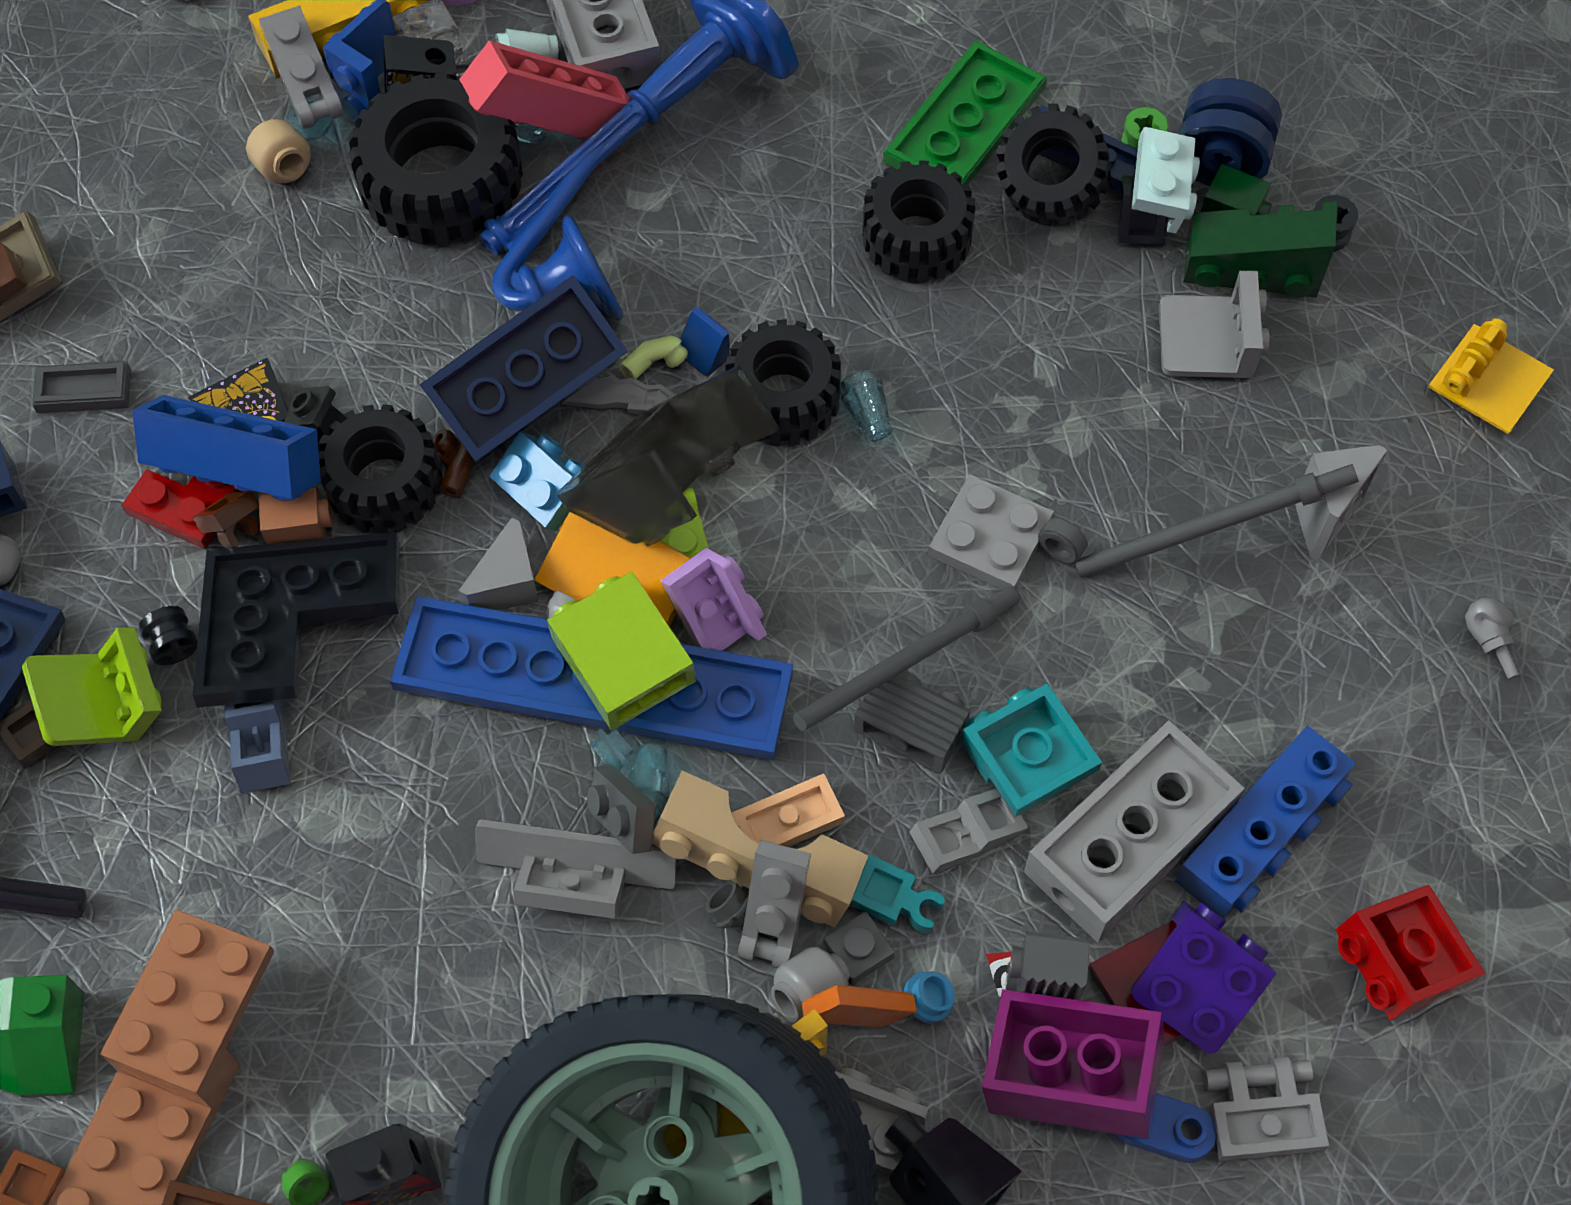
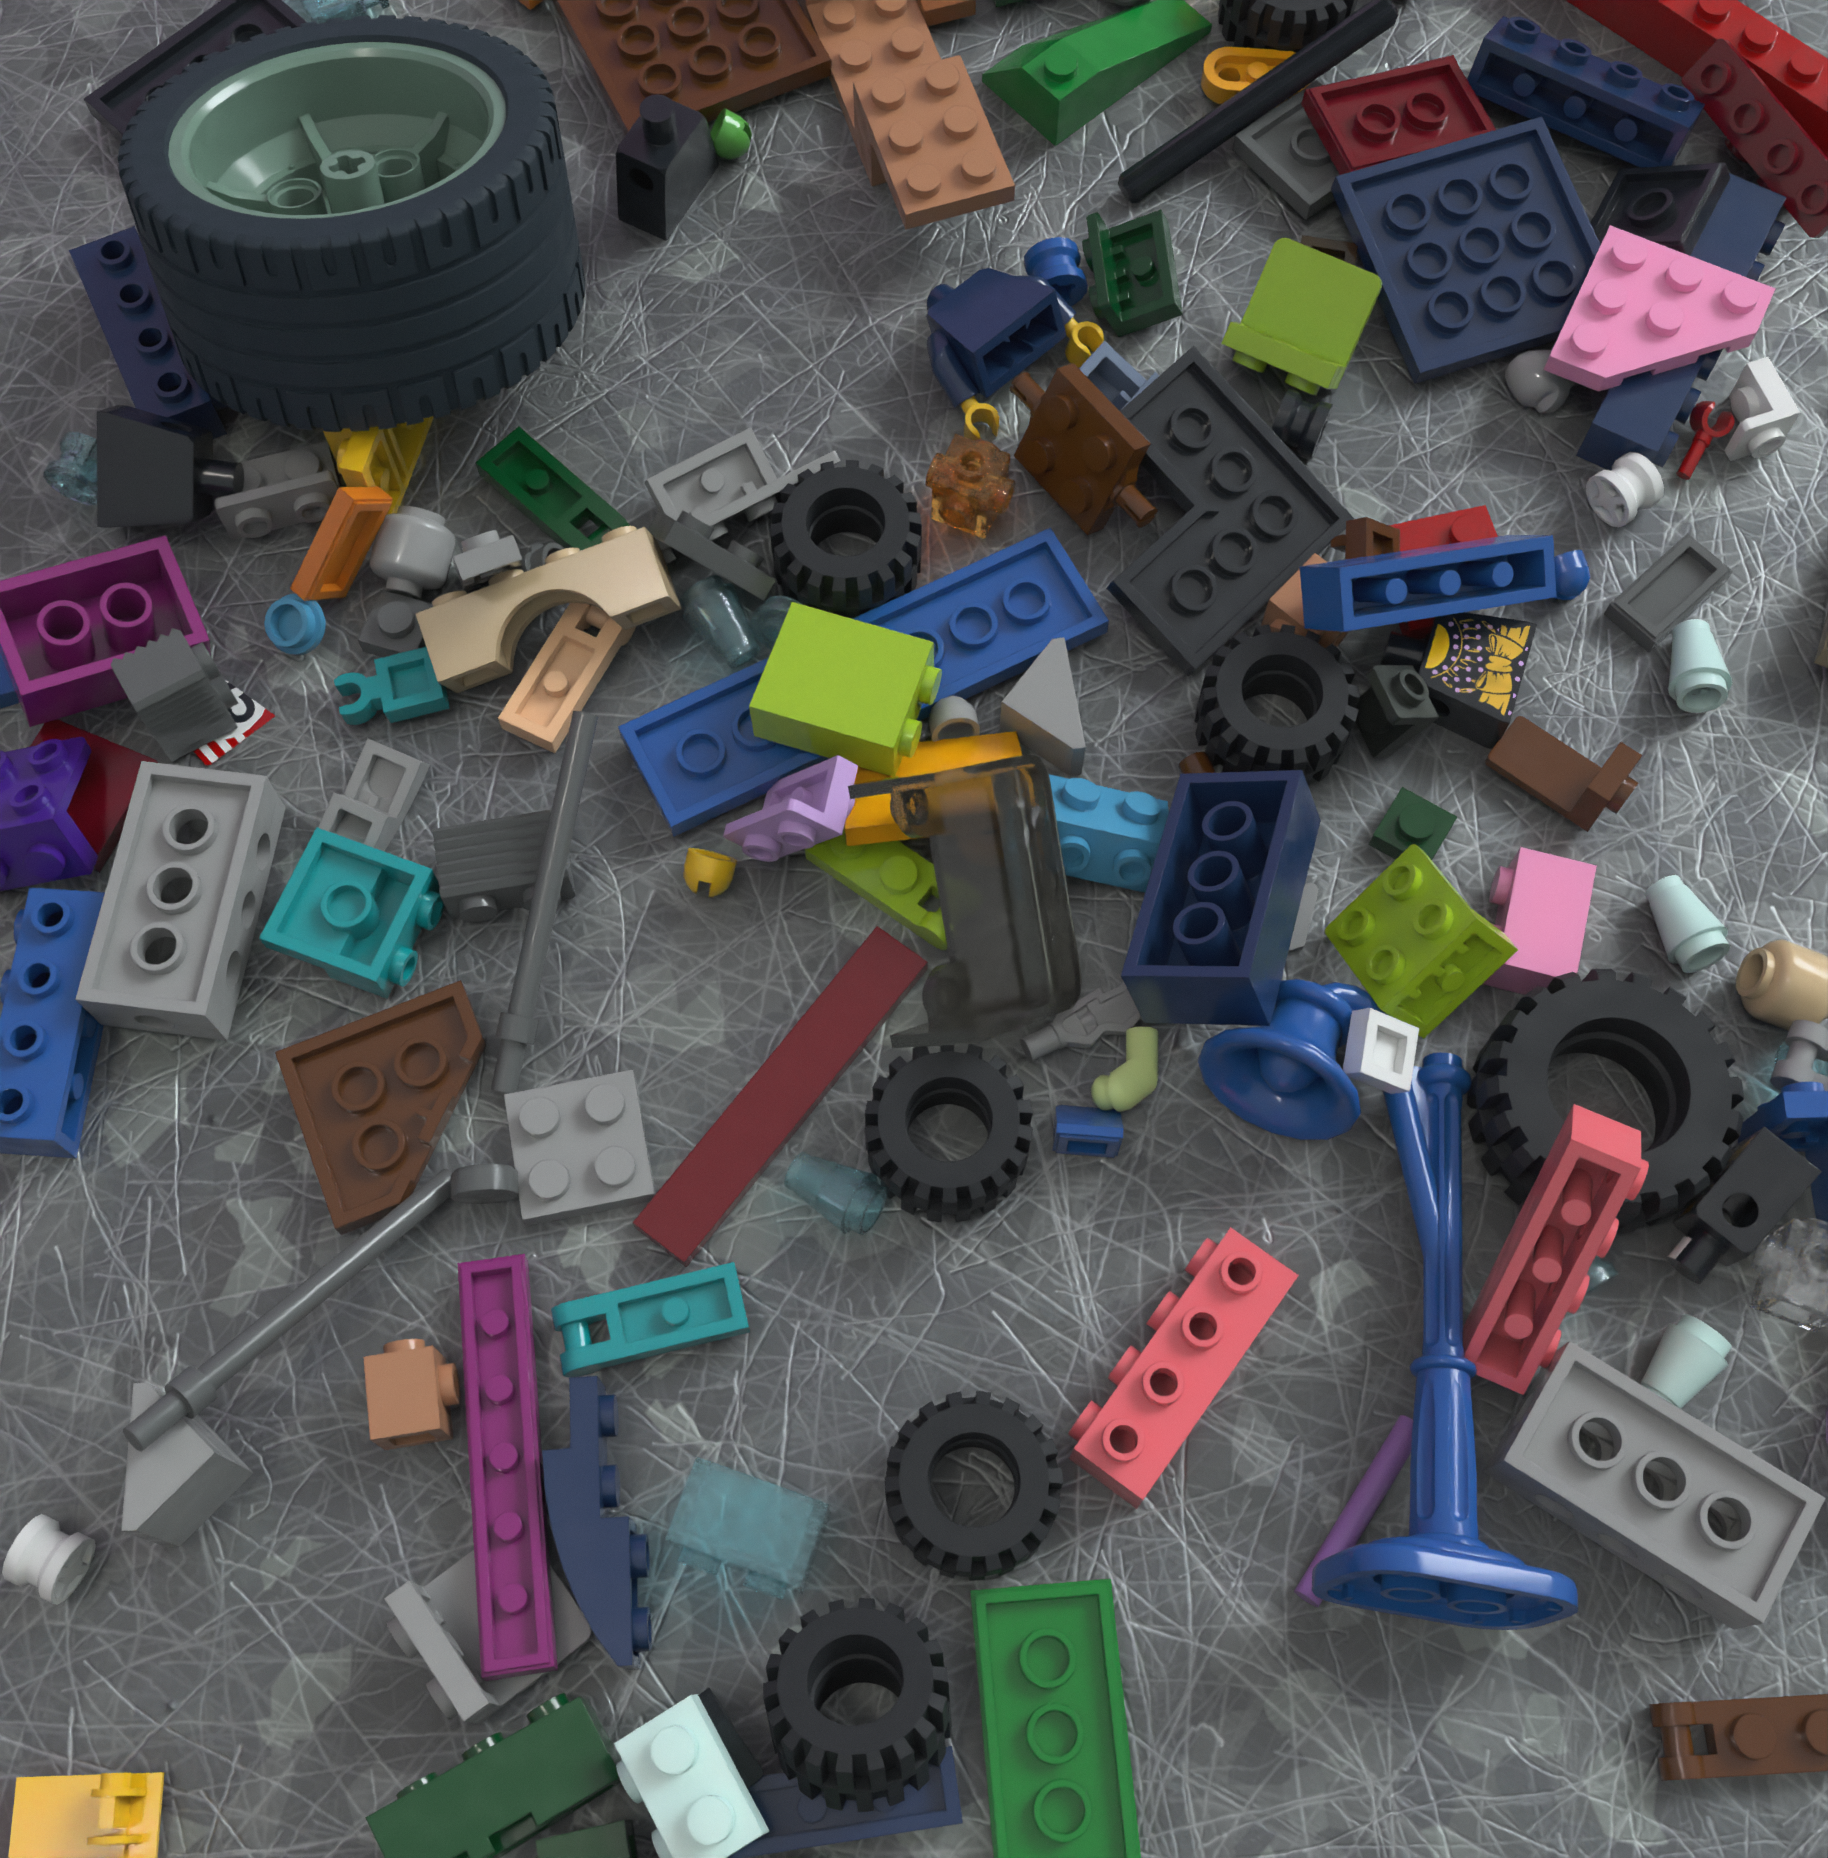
camera: 140 degrees right, 5 degrees up
none -> white wheel [2,1514,96,1605]
none -> reddish brown plate [275,980,486,1235]
none -> nougat brick [363,1339,461,1450]
none -> magenta tile [457,1254,558,1681]
none -> dark green plate [475,426,630,551]
none -> dark blue slope [542,1376,652,1670]
none -> teal plate [551,1262,750,1377]
none -> dark red tile [633,926,928,1267]
none -> clear light blue brick [665,1457,831,1600]
none -> yellow hinge [683,848,737,898]
none -> black tyre [770,460,922,619]
none -> clear orange brick [925,434,1016,539]
none -> dark blue torso [926,268,1104,448]
none -> reddish brown plate [1009,363,1158,535]
none -> blue wheel [1024,237,1088,306]
none -> coral brick [1068,1227,1299,1509]
none -> dark green bracket [1082,209,1183,337]
none -> medium lavender bar [1294,1415,1413,1607]
none -> lime bracket [1325,844,1518,1039]
none -> white plate [1343,1008,1419,1094]
none -> dark green plate [1369,787,1457,860]
none -> bright pink brick [1483,847,1597,995]
none -> reddish brown bracket [1485,716,1643,832]
none -> blue hinge [1554,550,1590,600]
none -> white wheel [1586,452,1664,527]
none -> light aqua cone [1645,875,1730,973]
none -> light aqua cone [1668,619,1732,713]

